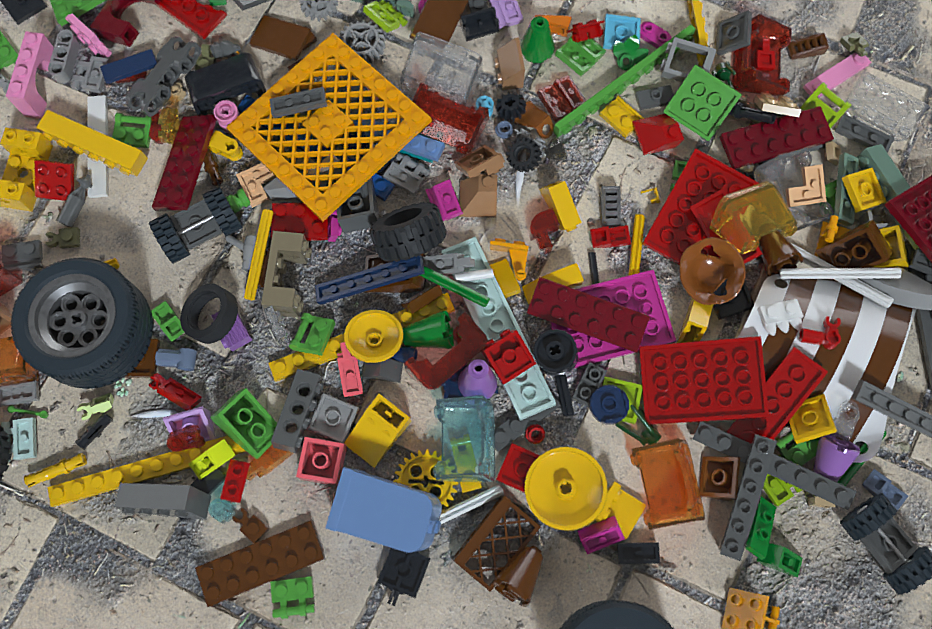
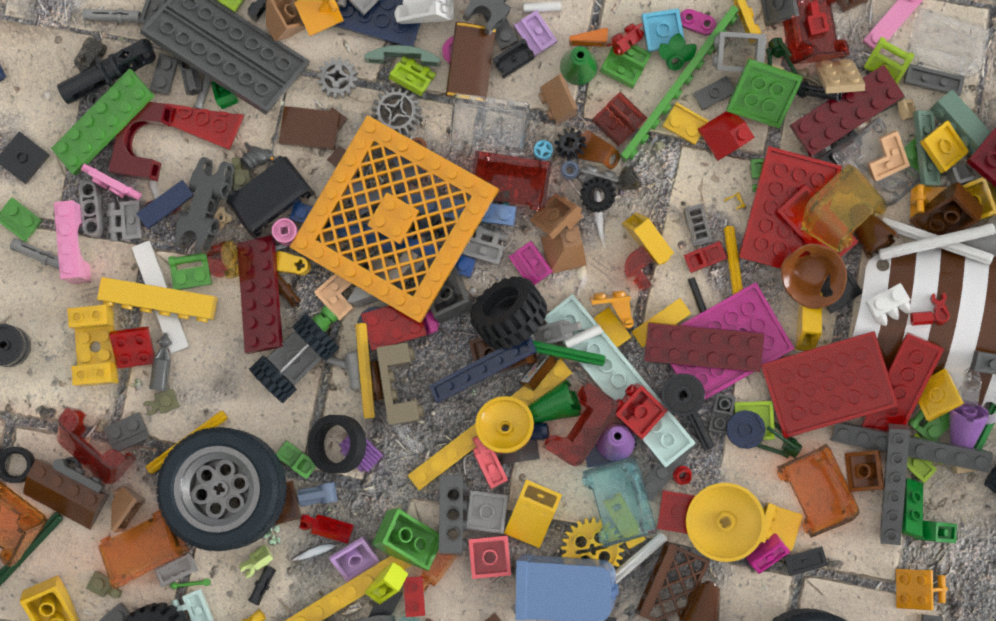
camera: 10 degrees left, 10 degrees up
clear red plate [167,425,206,452] -> none
dark grey plate [270,87,327,118] -> none
bright green plate [289,313,335,356] -> none

